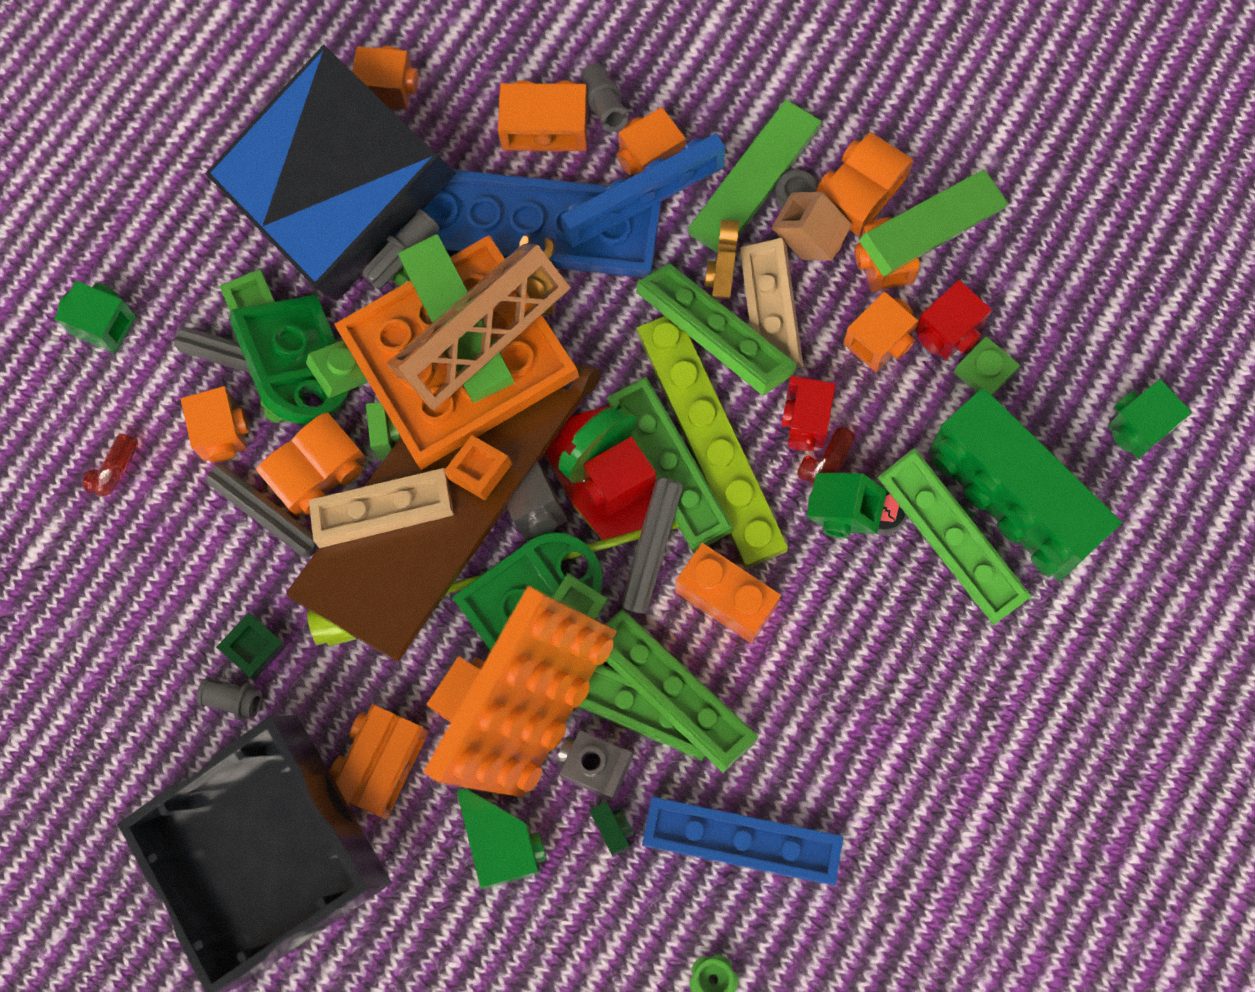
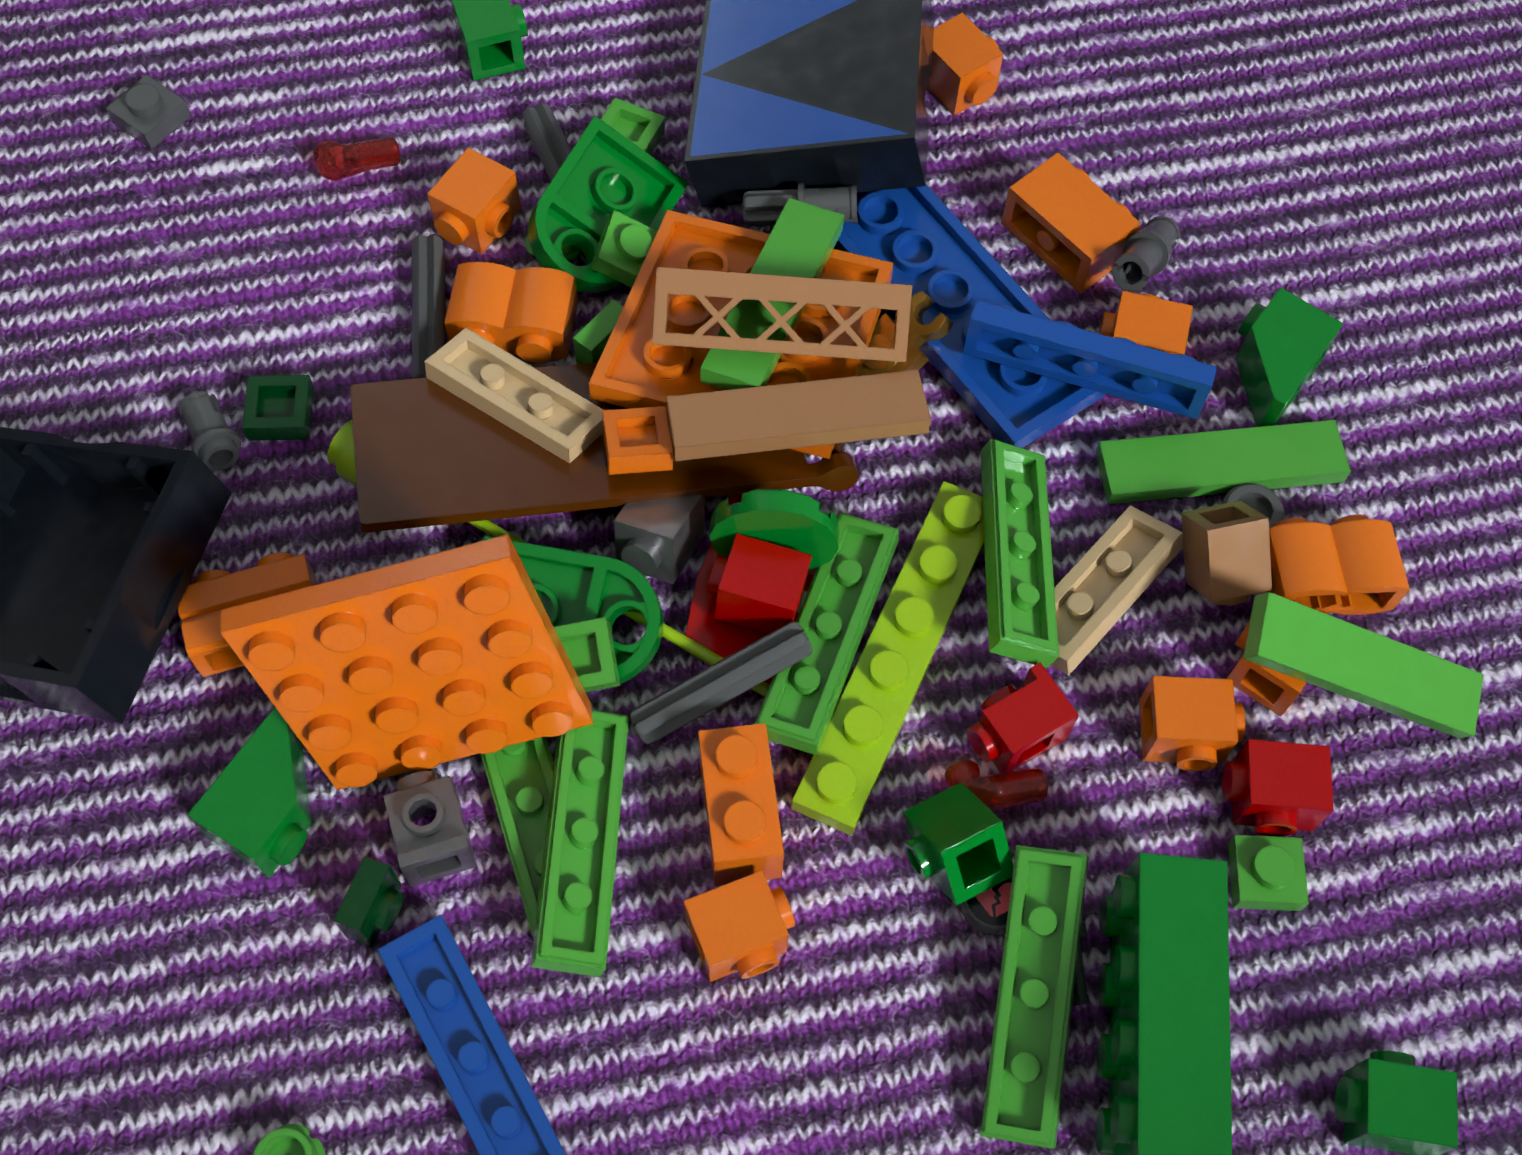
camera: 40 degrees right, 10 degrees down
pearl gold plate [704,220,739,299] -> none
none -> medium nougat tile [666,370,931,461]
none -> orange brick [683,870,795,983]
none -> green slope [1235,288,1344,427]

